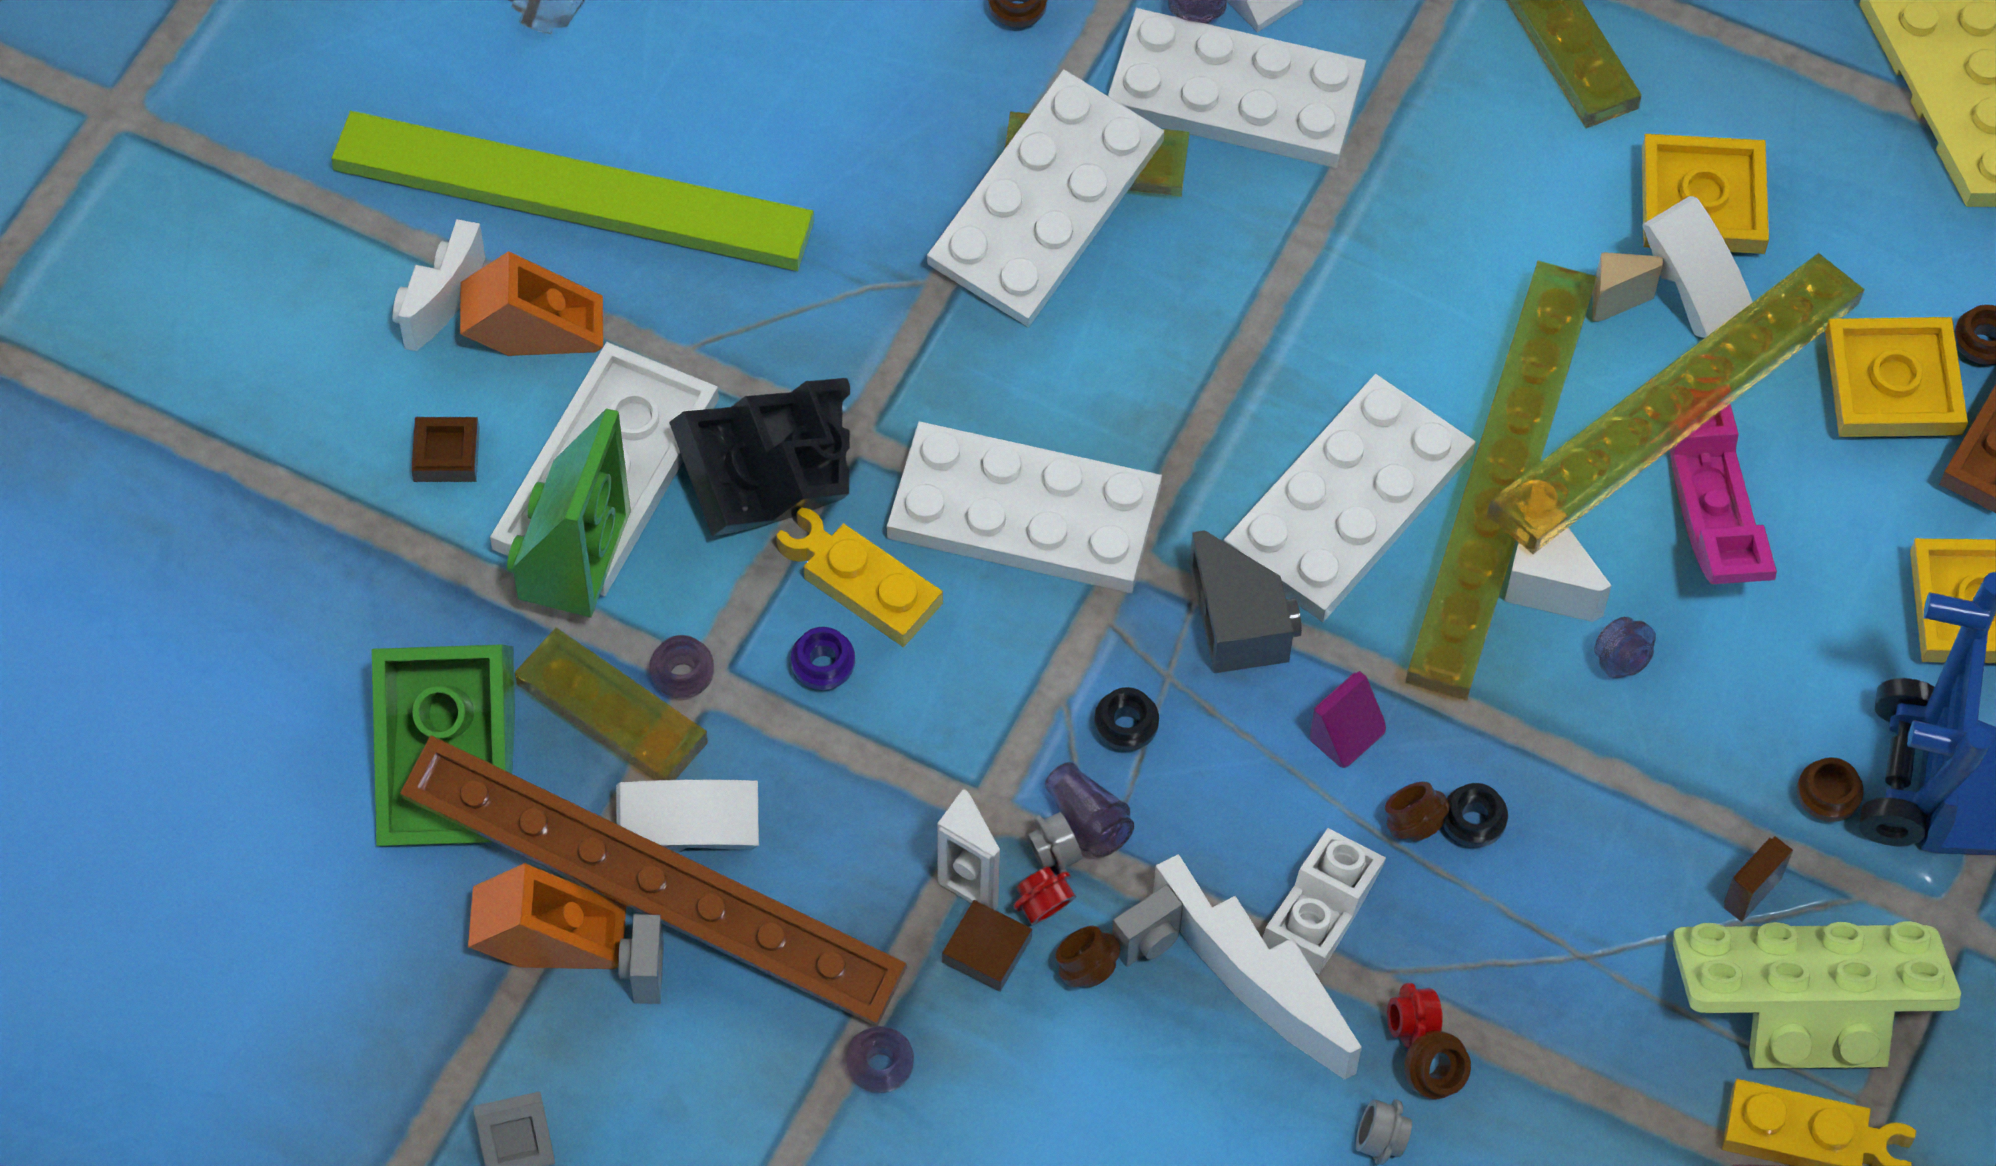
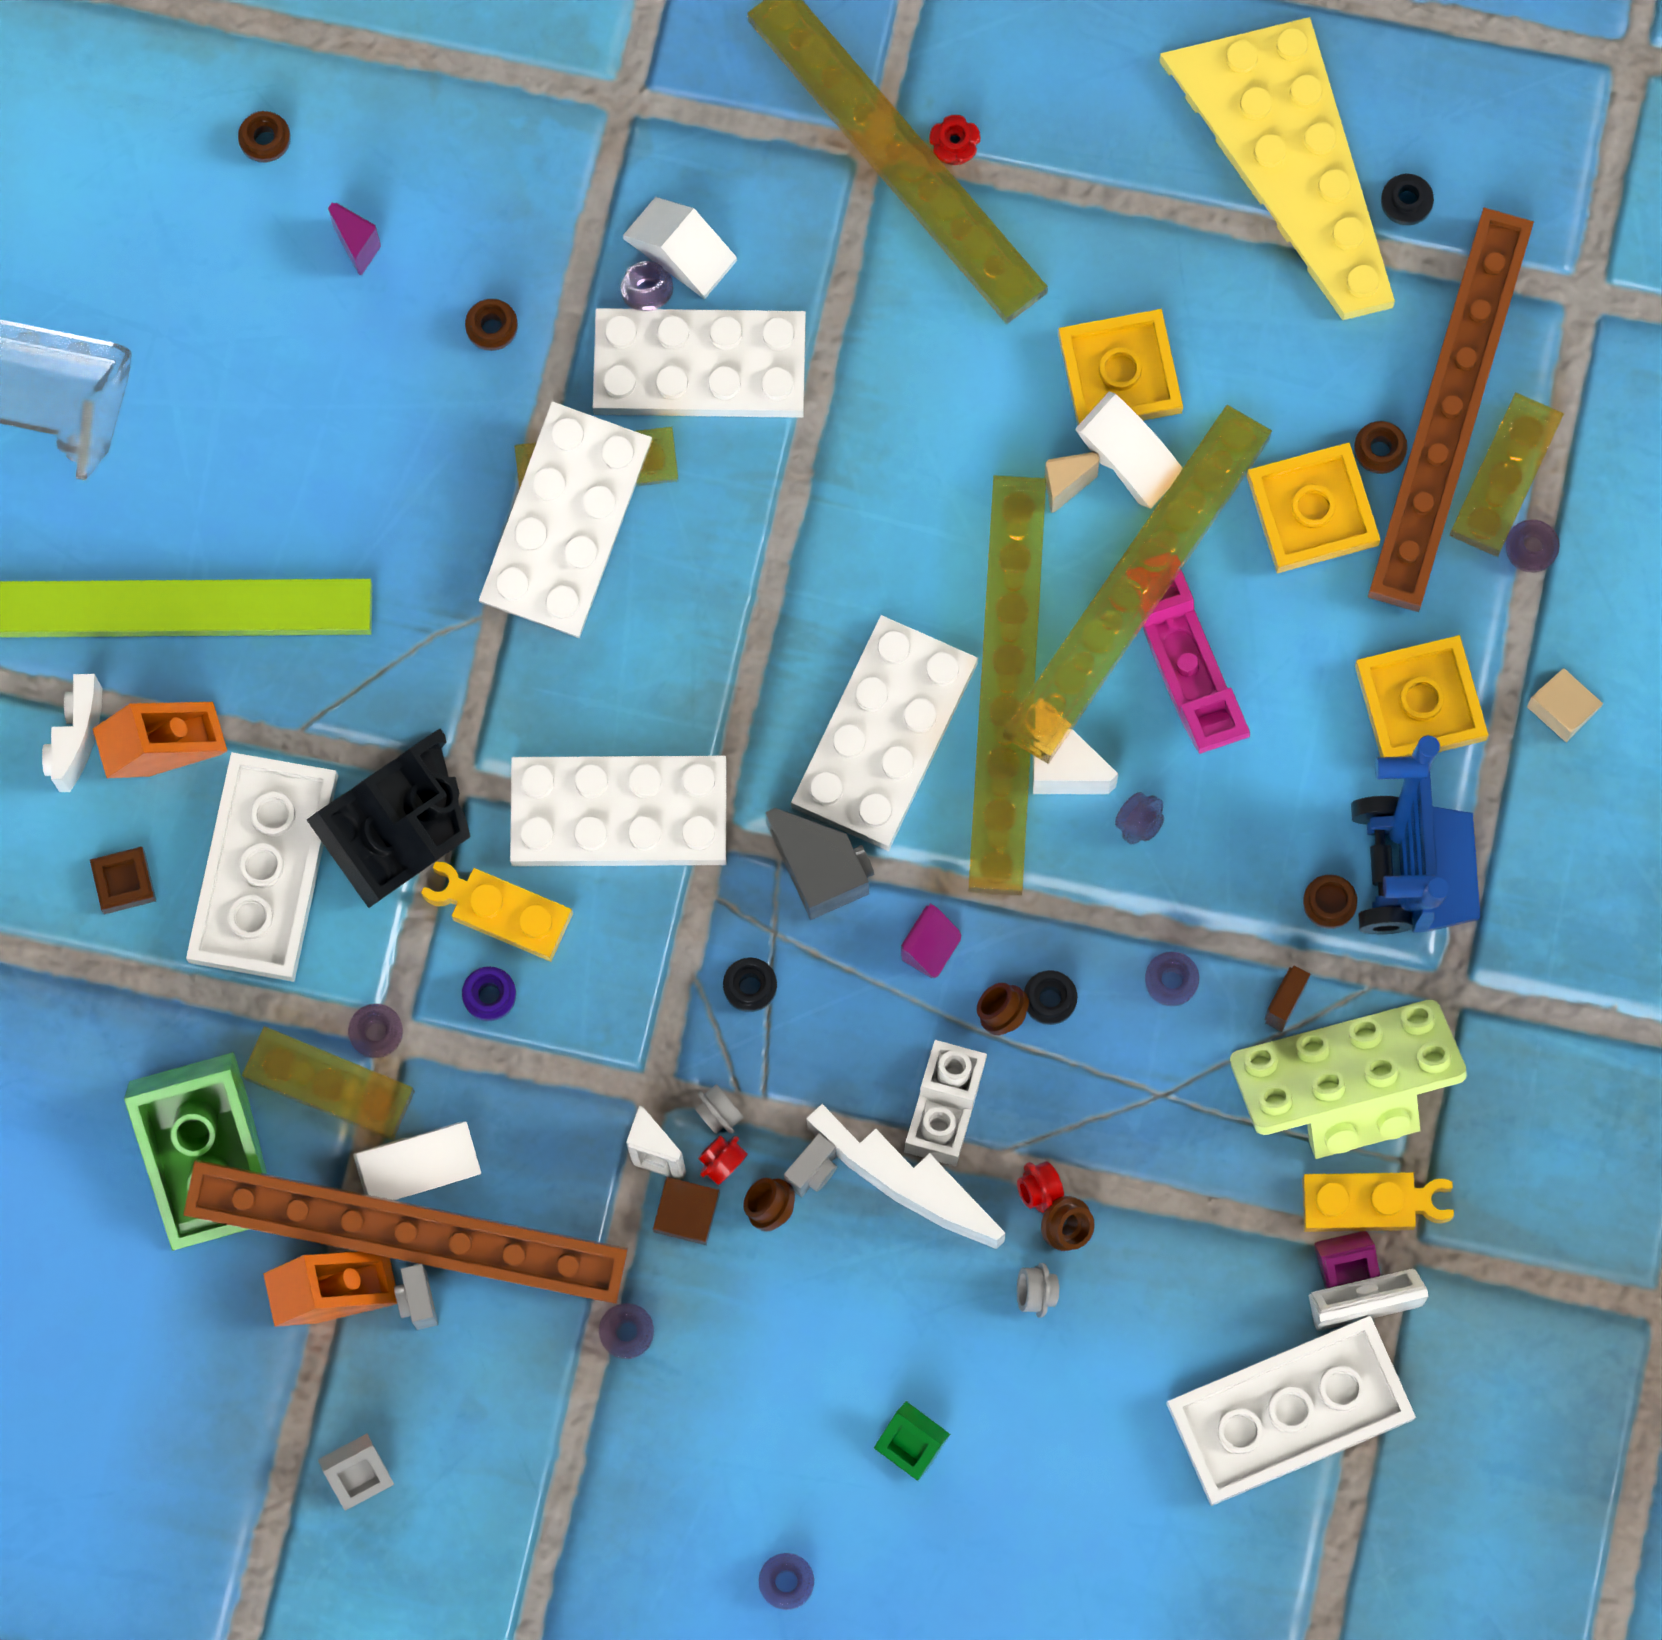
camera: 10 degrees left, 15 degrees up
bright green slope [507,408,631,618] -> none
clear purple cone [1045,762,1134,857] -> none
none -> clear purple plate [1145,952,1199,1006]

